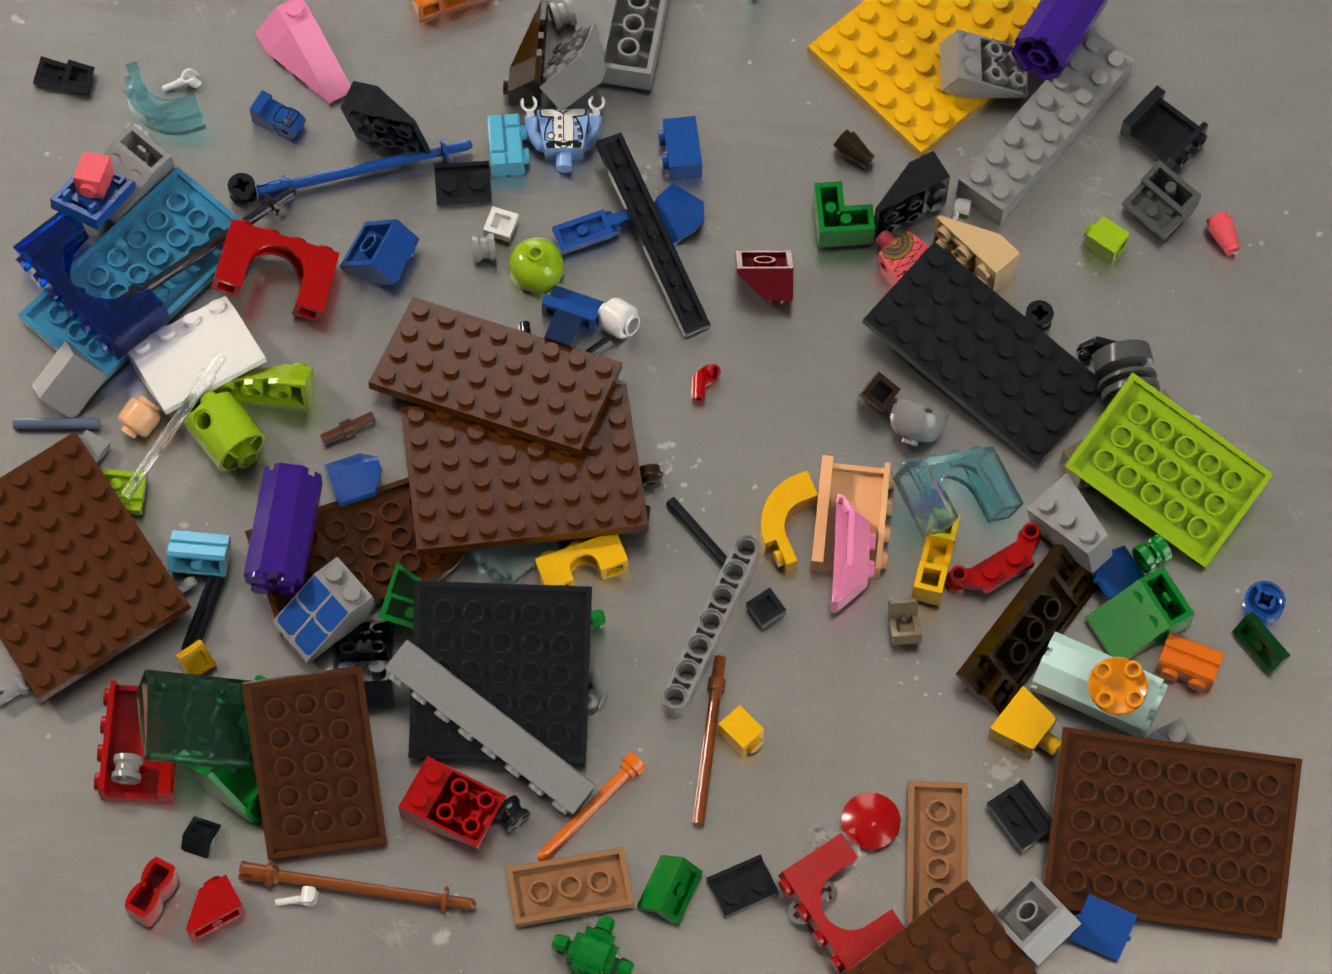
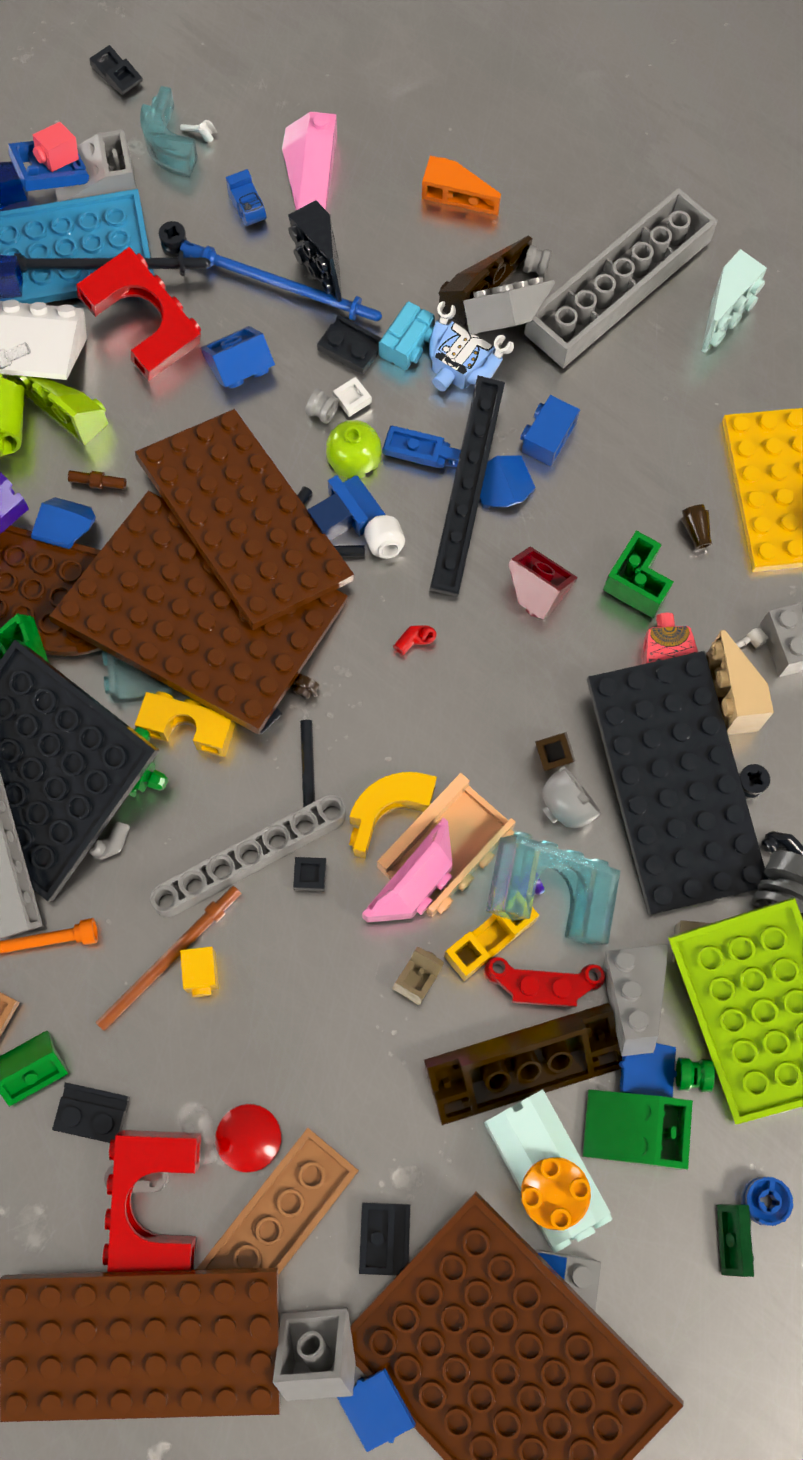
camera: 35 degrees right, 5 degrees up
black slope [874,151,950,237] -> none
yellow torso [988,686,1061,758] -> none
orange brick [1155,632,1225,692] -> none

